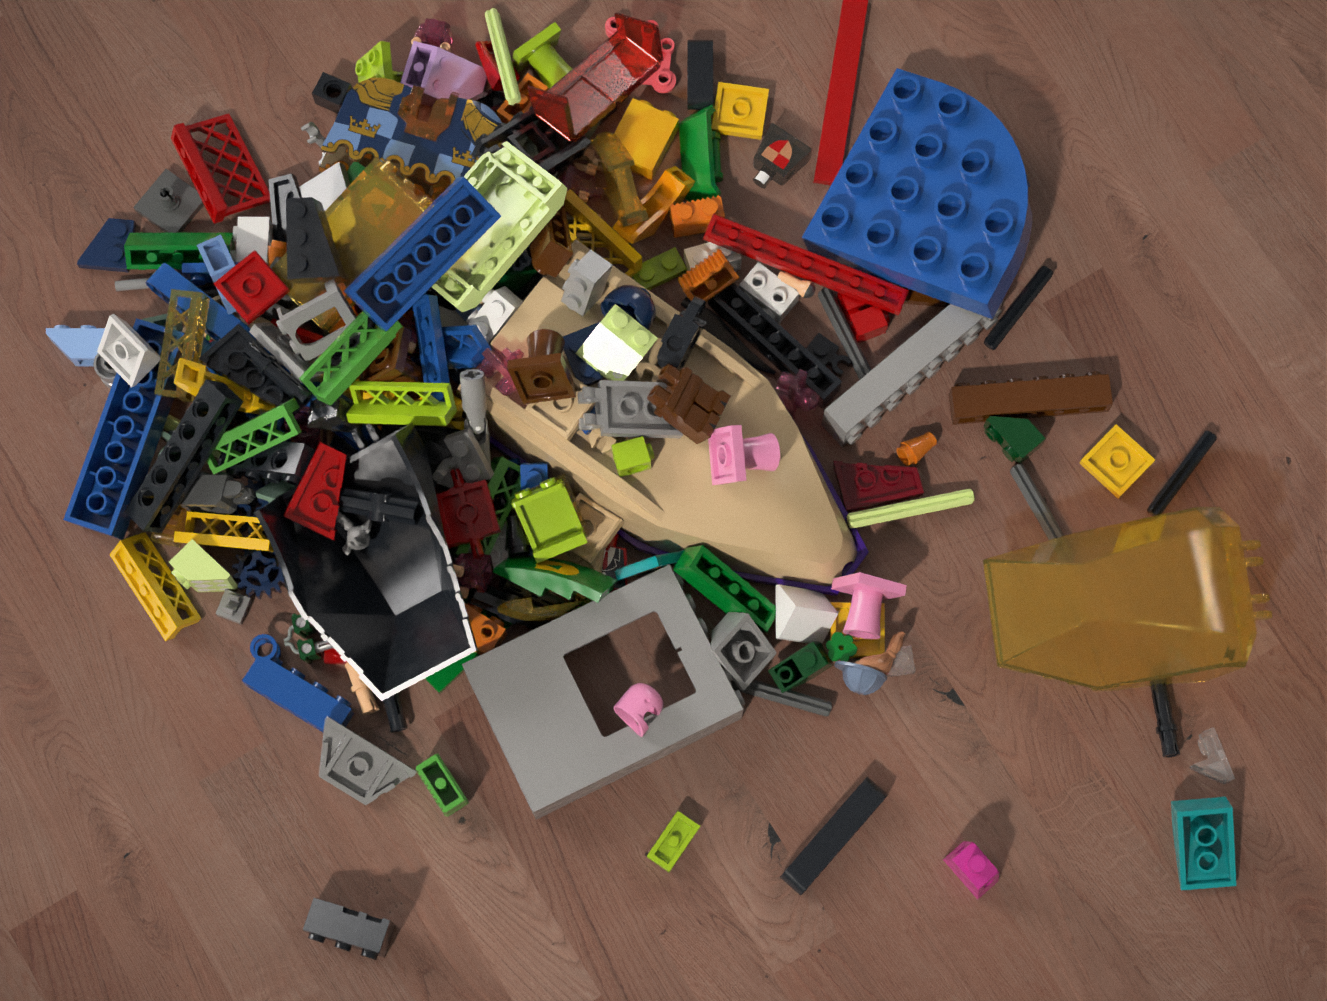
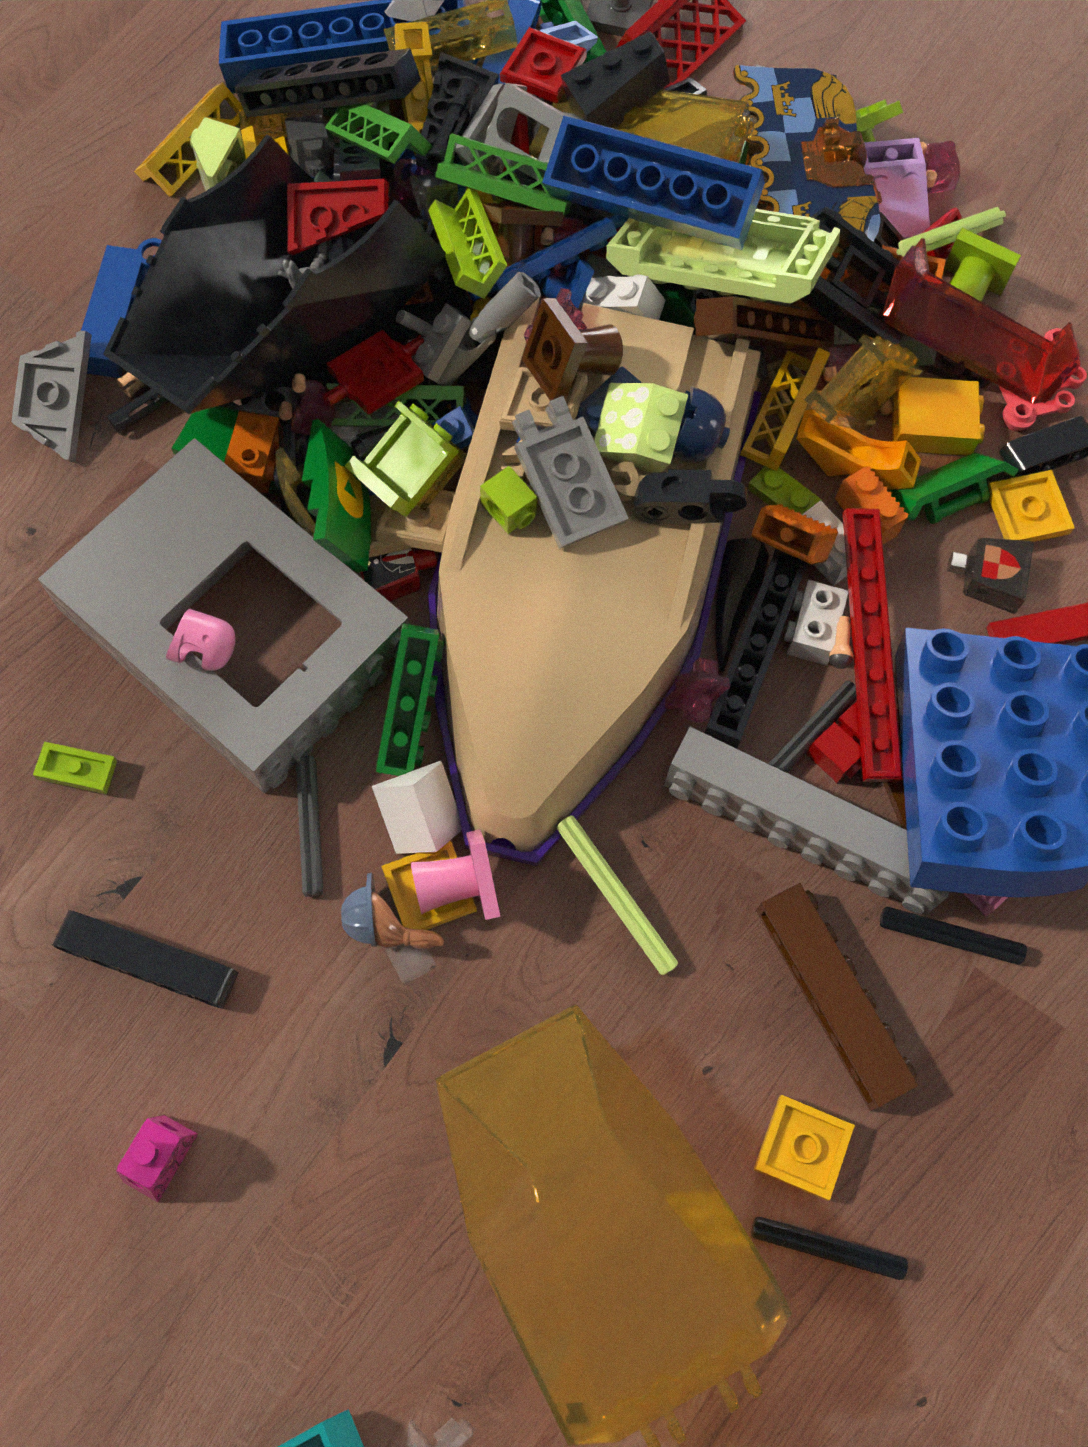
camera: 65 degrees right, 5 degrees down
bright green brick [416,753,469,817] -> none
light grey brick [561,250,613,316] -> none
teal tile [615,550,684,580] -> none
reddish brown hips [647,364,731,444] -> none
bright pink plant [708,425,780,485] -> none
light grey slope [711,612,777,691] -> none
dark green slope [768,641,834,693] -> none
black plate [806,332,852,377] -> none
green plant [826,632,857,662] -> none
dark red wing [833,460,924,513] -> none
orange cone [896,431,937,466] -> none
dark green slope [983,416,1046,464] -> none
dark grey axle [1010,463,1073,559] -> none
black pin [1148,674,1180,758] -> none

